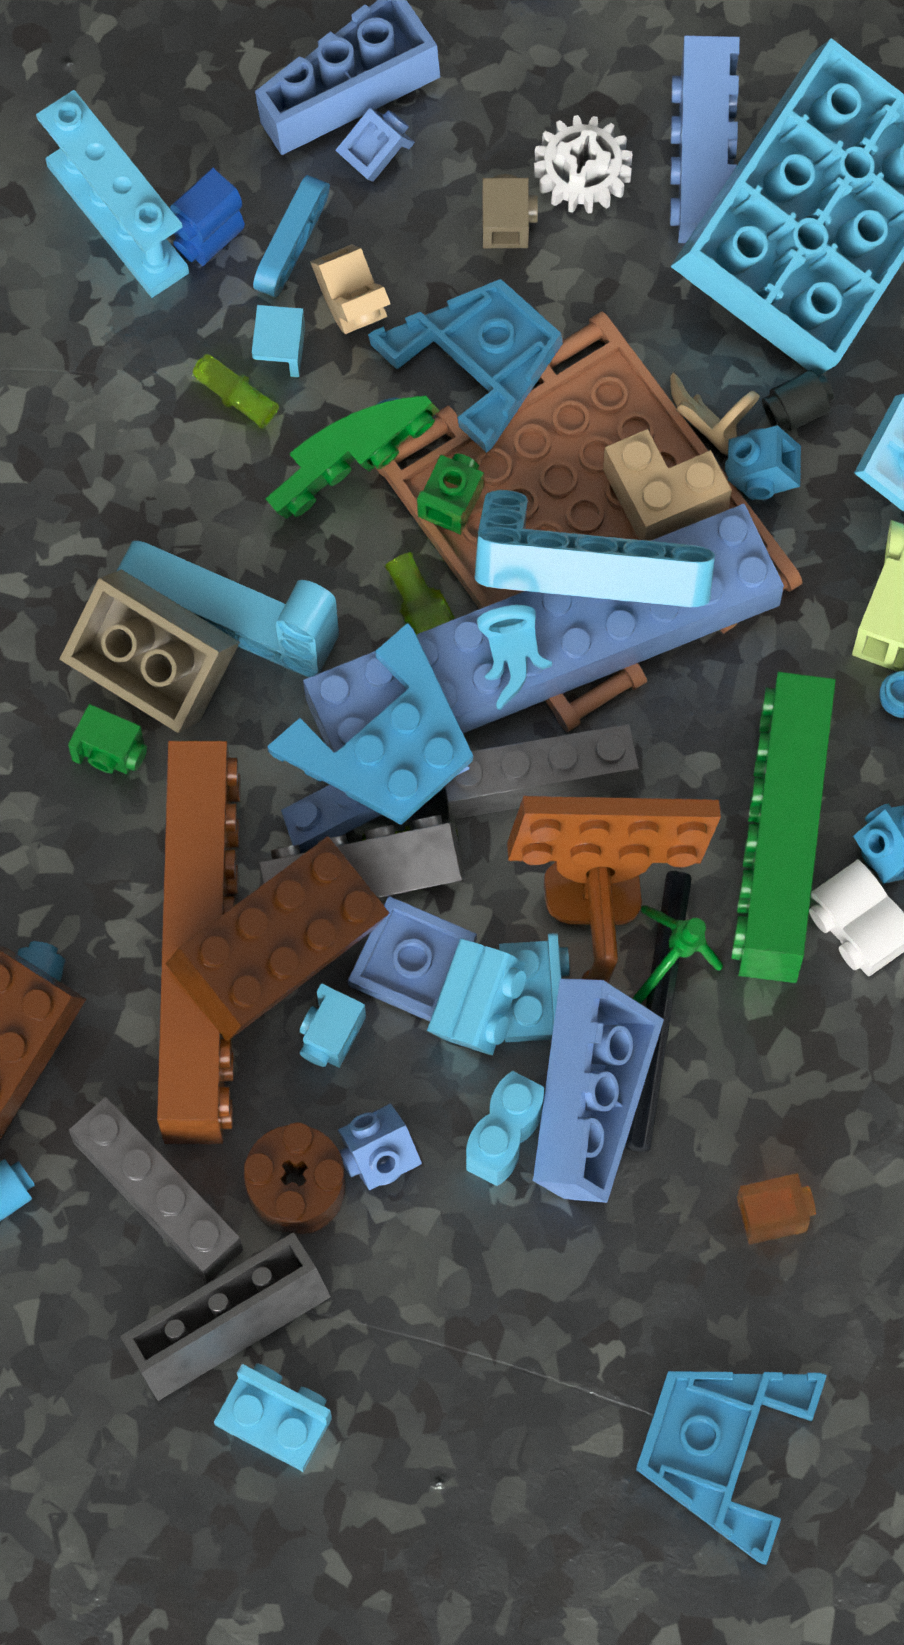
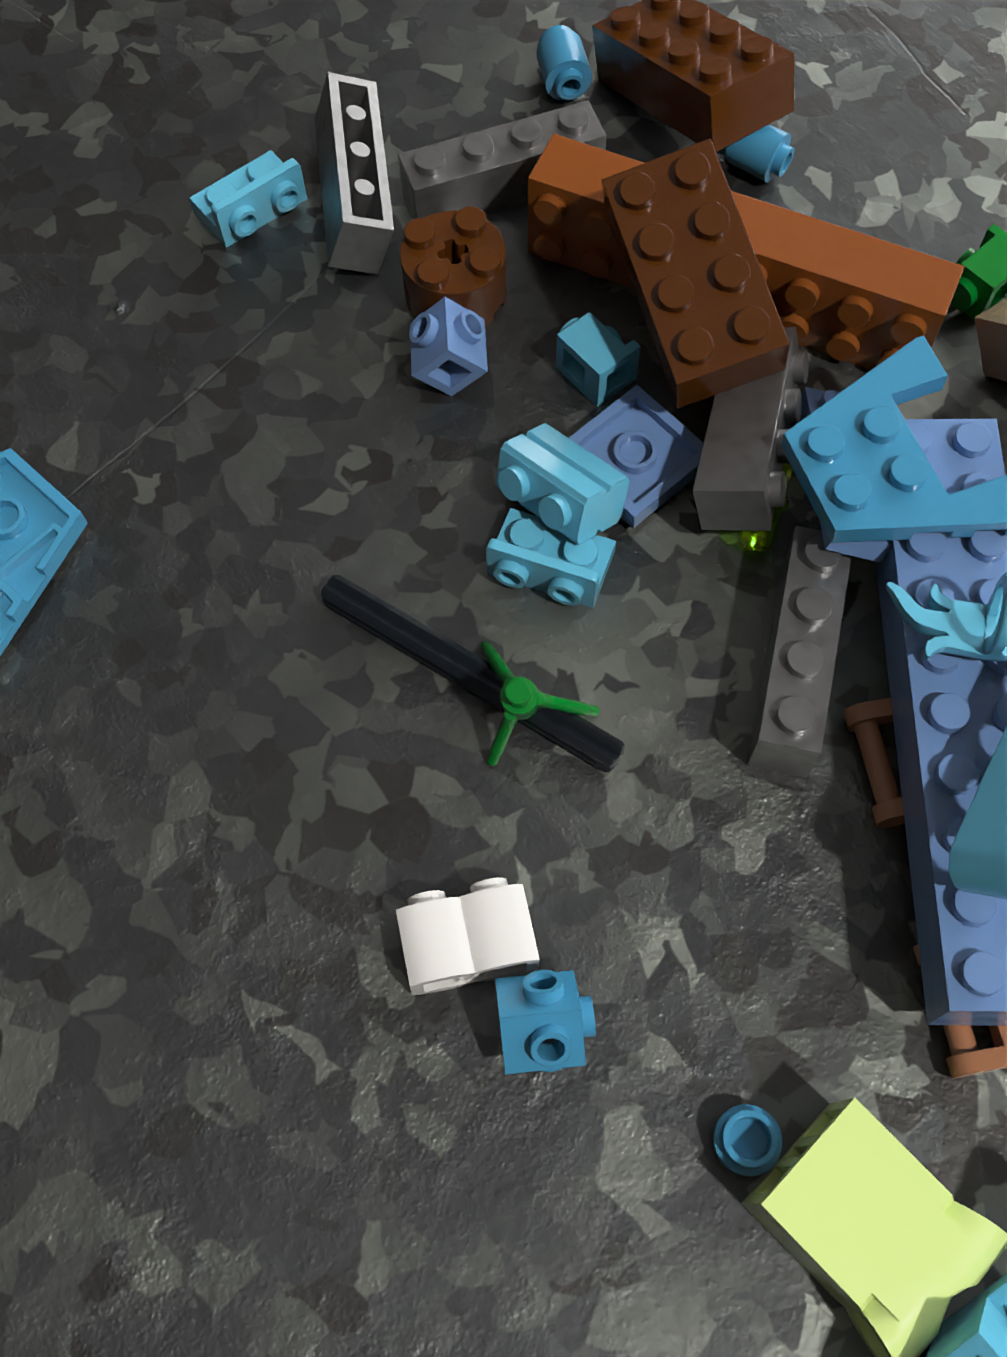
camera: 115 degrees right, 5 degrees down
medium azure brick [466,1071,544,1186] -> none
dark orange plate [507,796,721,983] -> none
medium blue wedge [533,979,664,1203] -> none
green brick [731,672,836,983] -> none
clear orange brick [737,1173,816,1245] -> none

